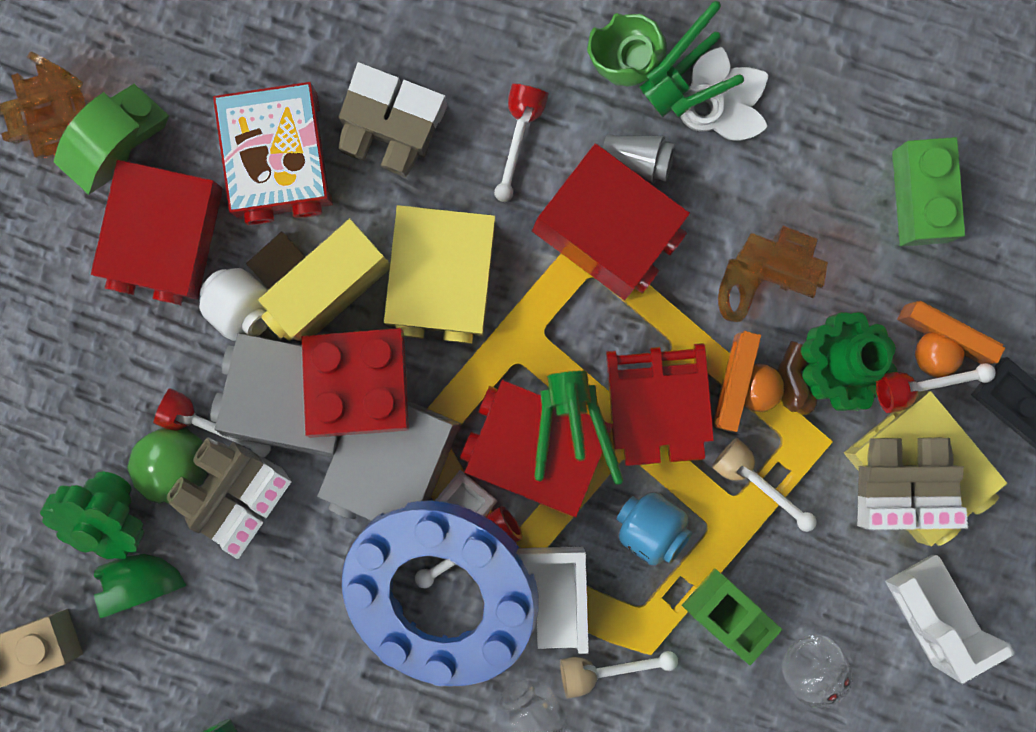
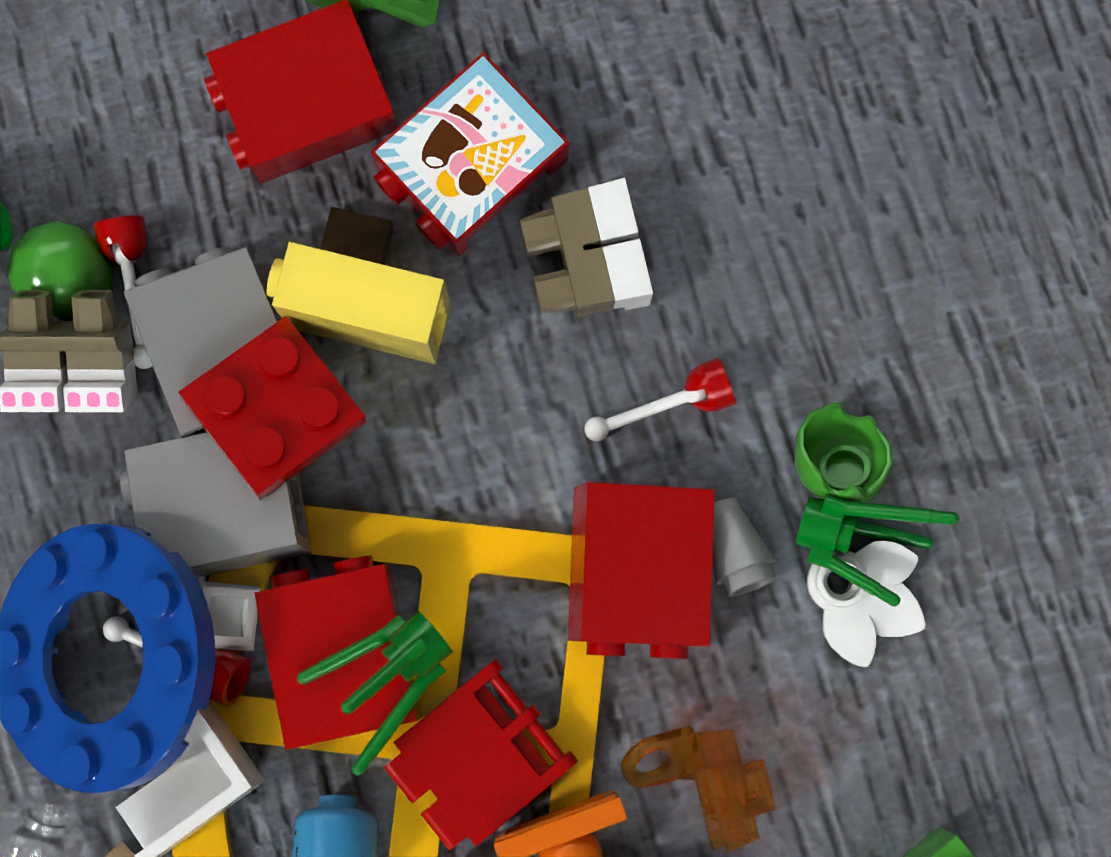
camera: 50 degrees right, 5 degrees down
white head [199,268,268,341] -> none
light yellow brick [384,205,496,344] -> none

